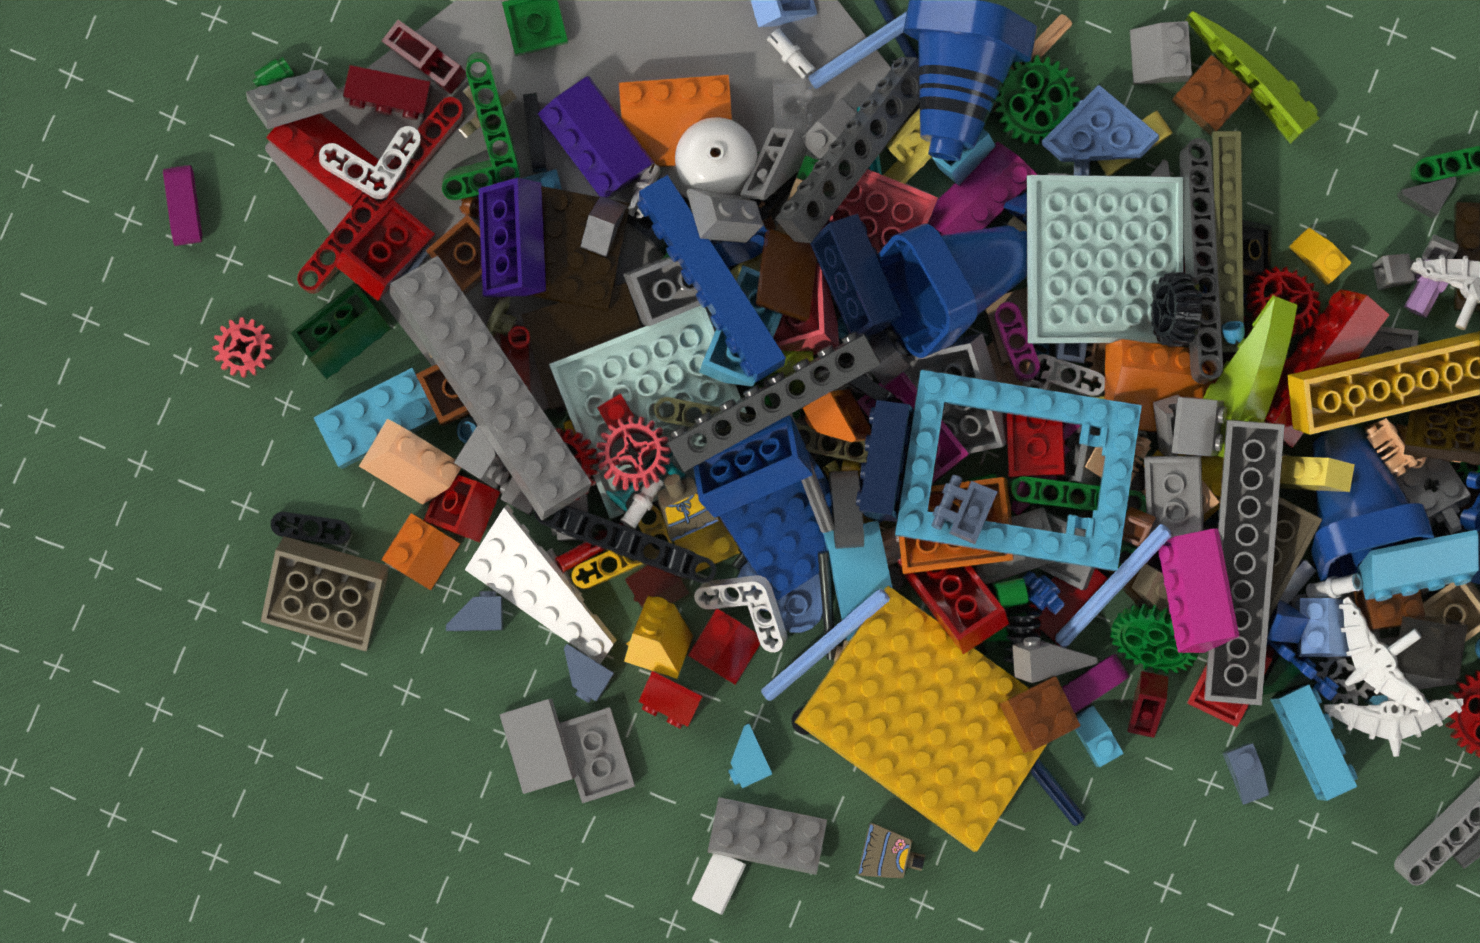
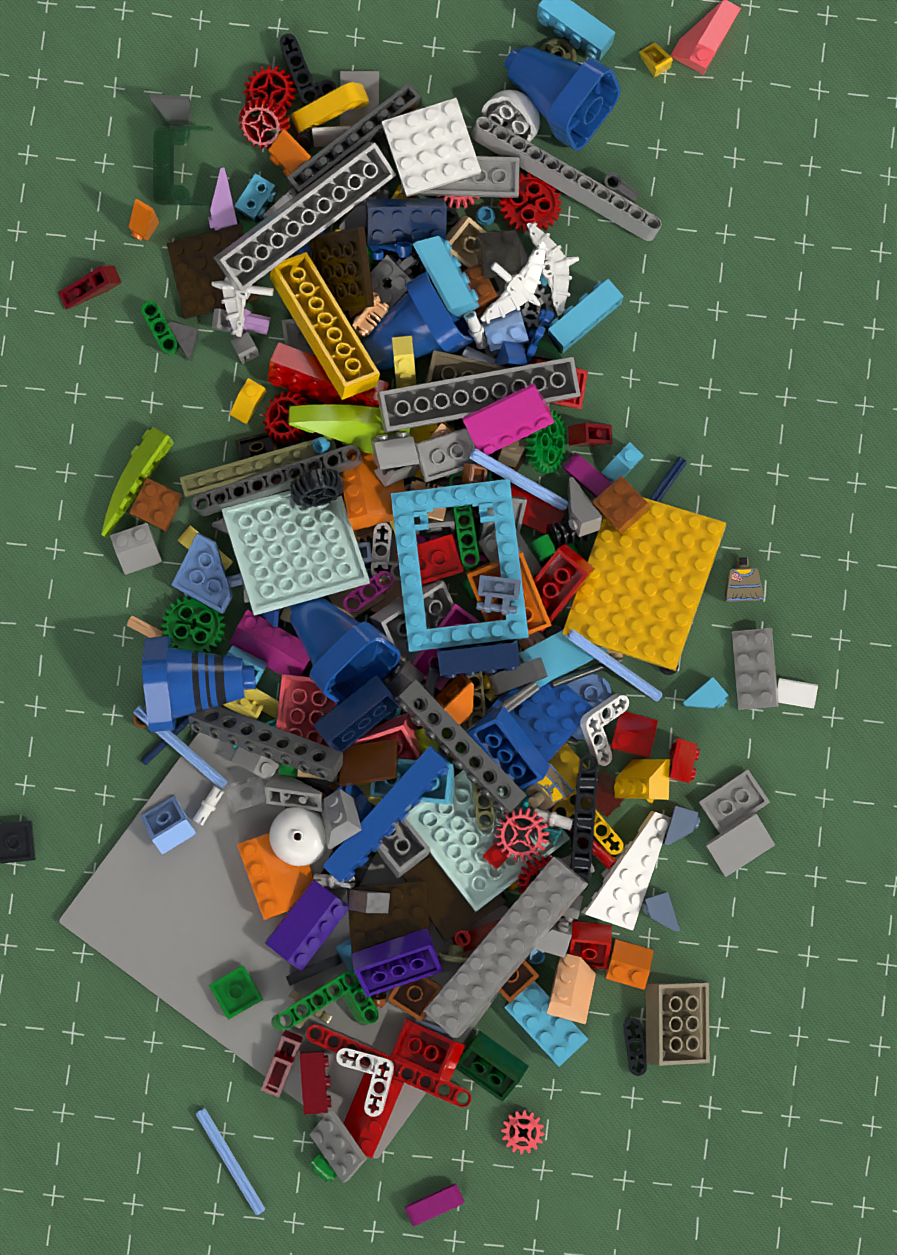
camera: 105 degrees left, 0 degrees up
blue gear [1023,571,1064,615] -> none
sand blue slope [1222,743,1269,805] -> none

